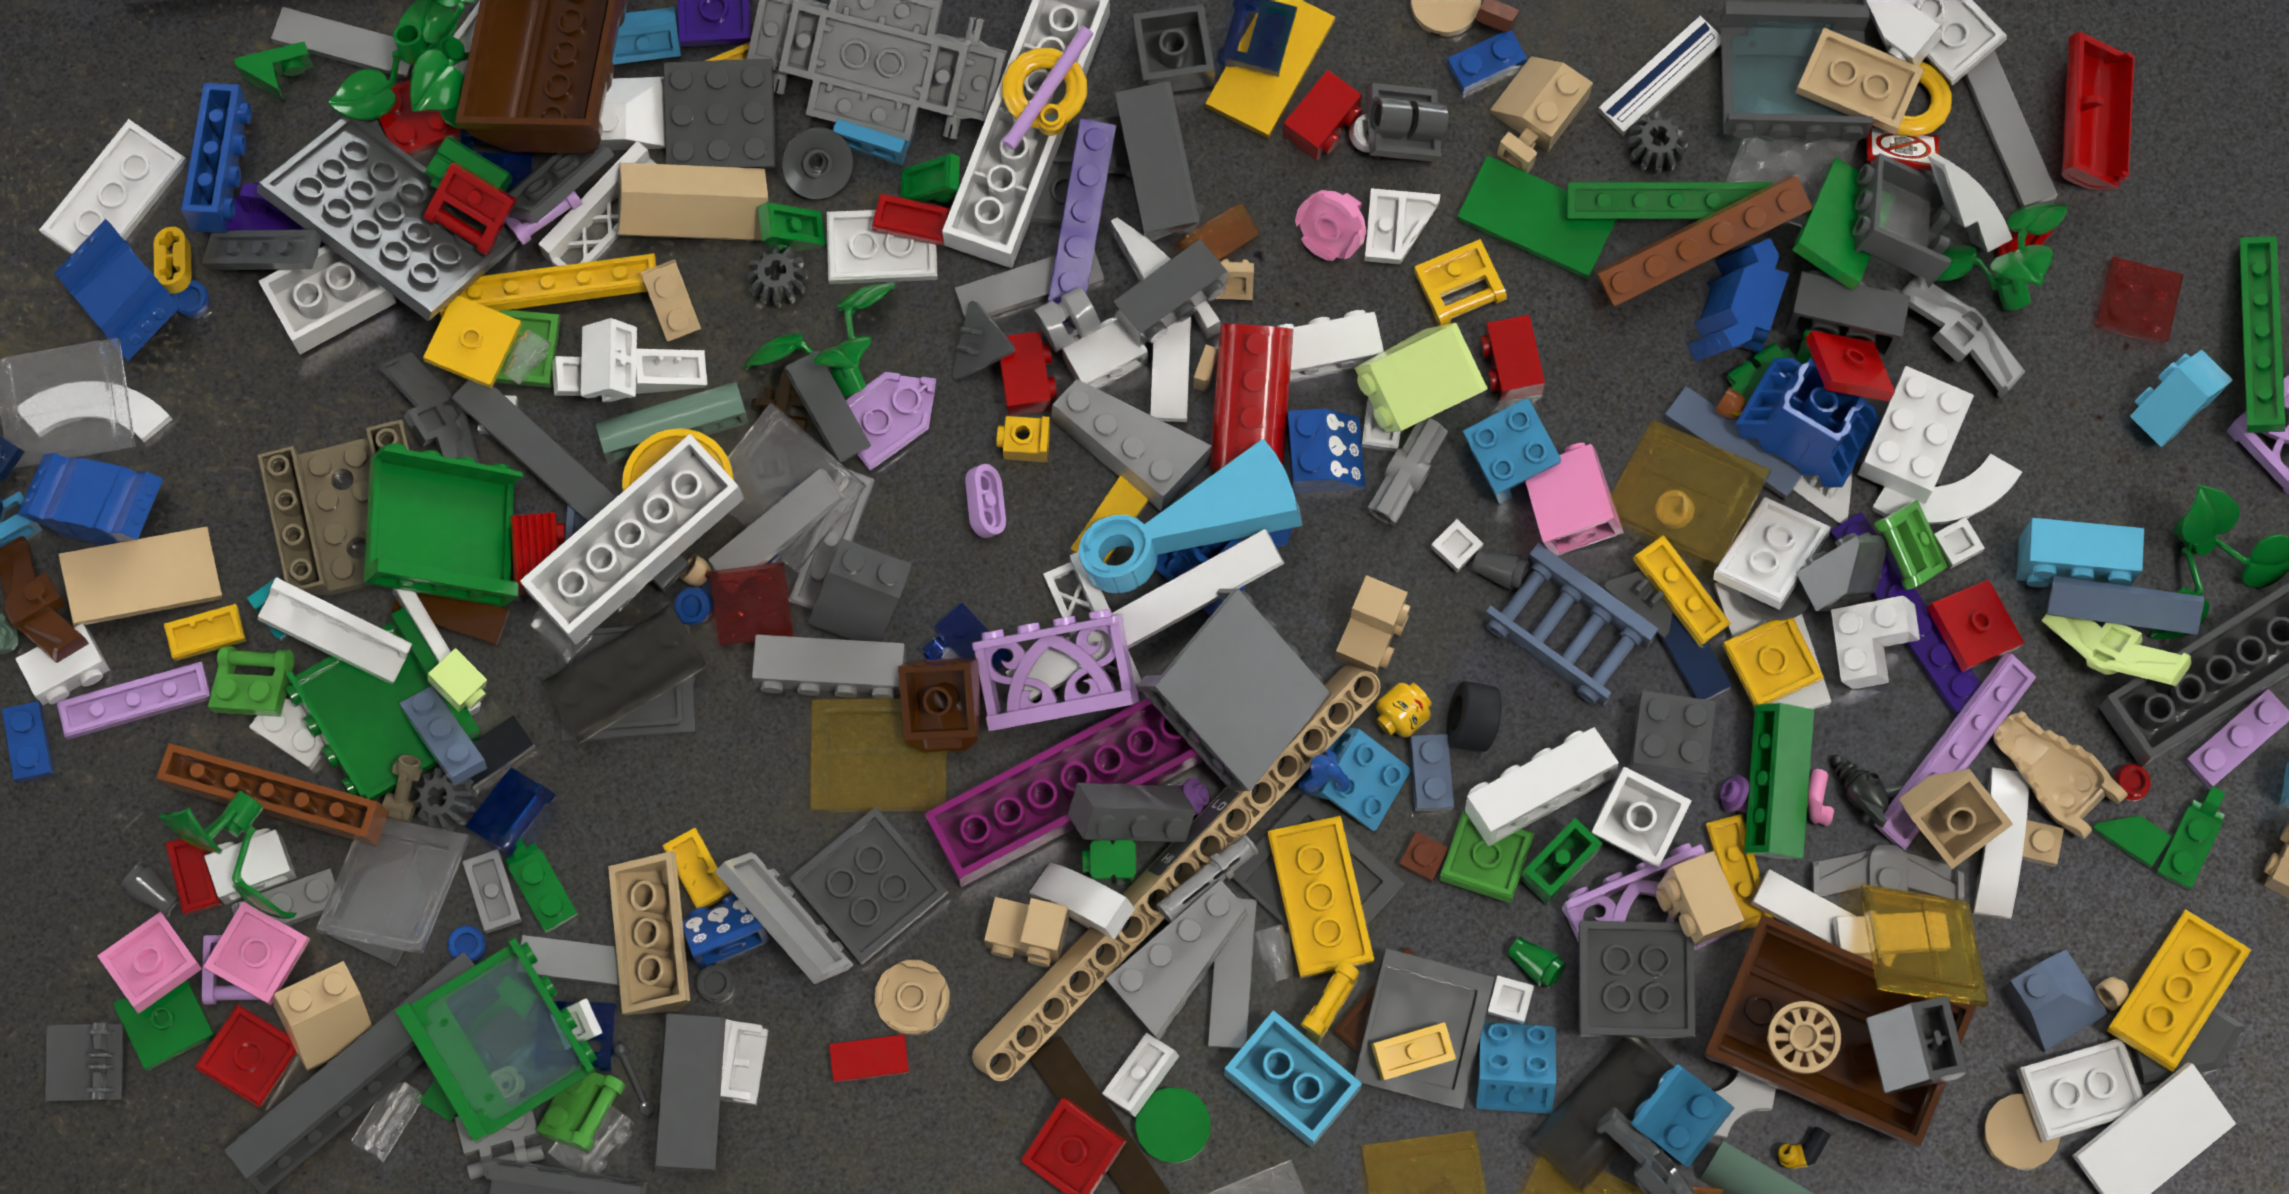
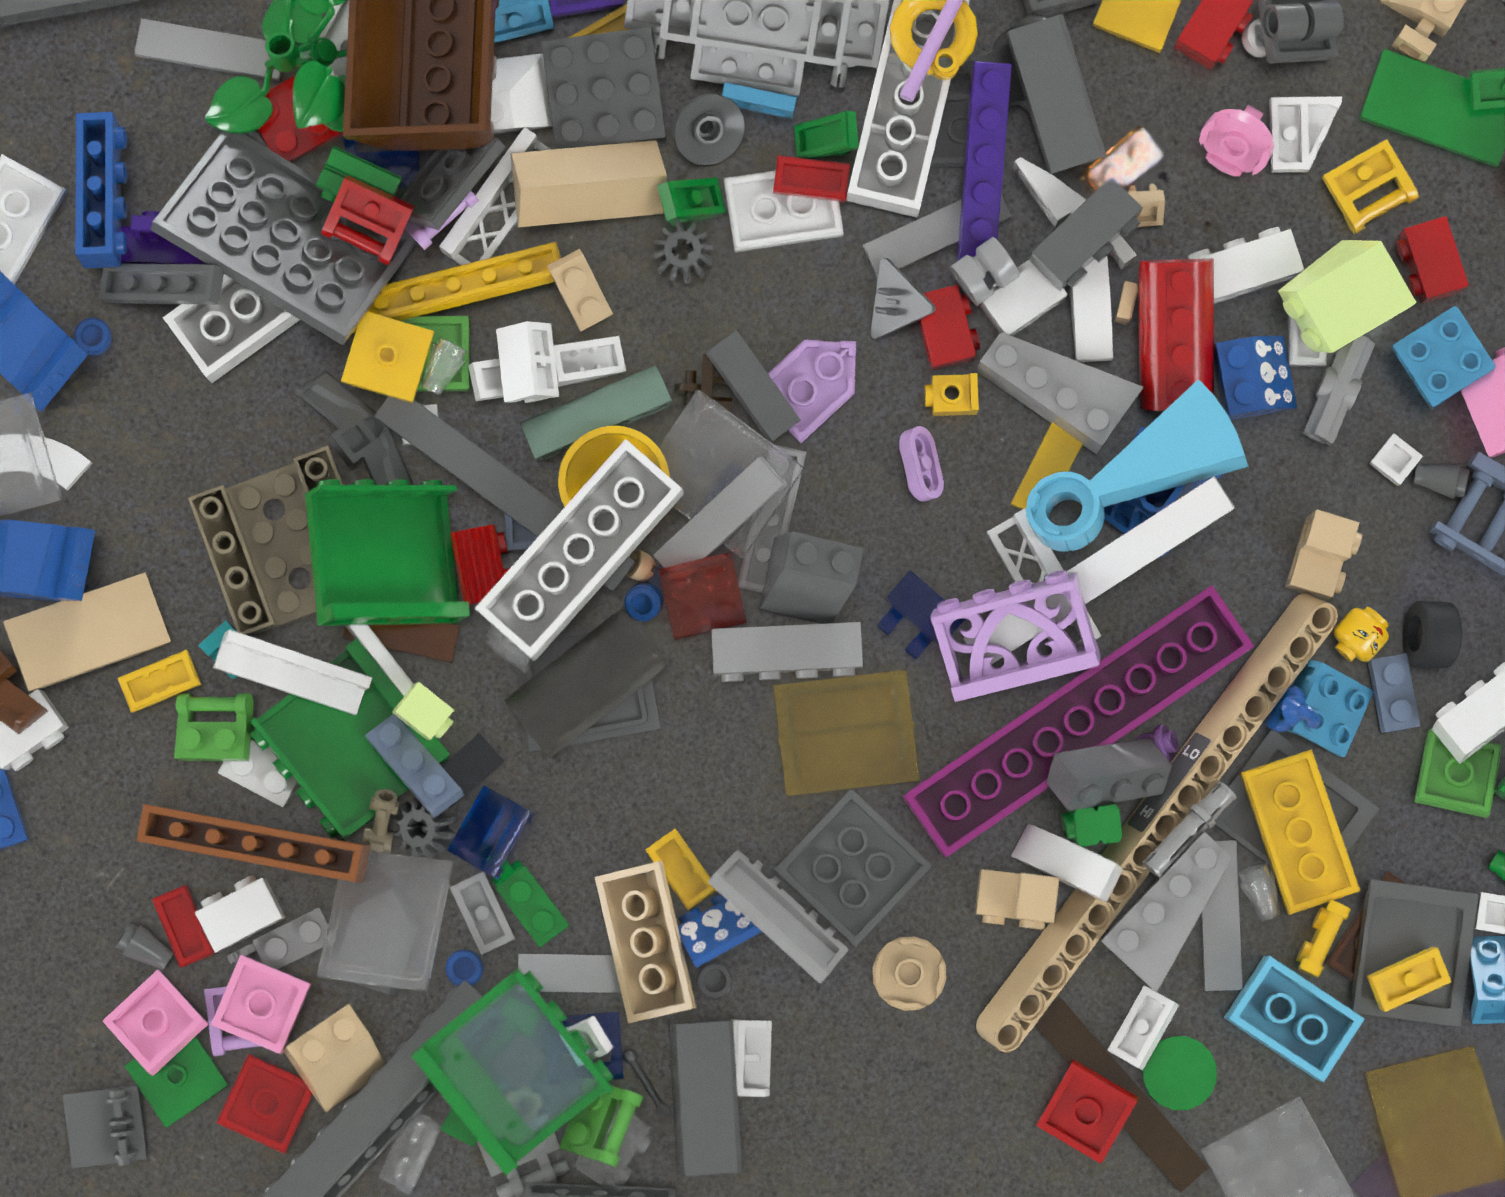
camera: 10 degrees left, 10 degrees up
lavender tile [57,661,211,740] -> none
yellow beam [153,227,192,294] -> none
green plant [158,791,297,919] -> none
green slope [234,41,314,101] -> none
green plant [744,282,896,397] -> none
red tile [829,1034,910,1084] -> none
reddish brown slope [898,657,980,752] -> none
panel [1137,588,1331,792] -> none
copper plate [1398,831,1449,884] -> none

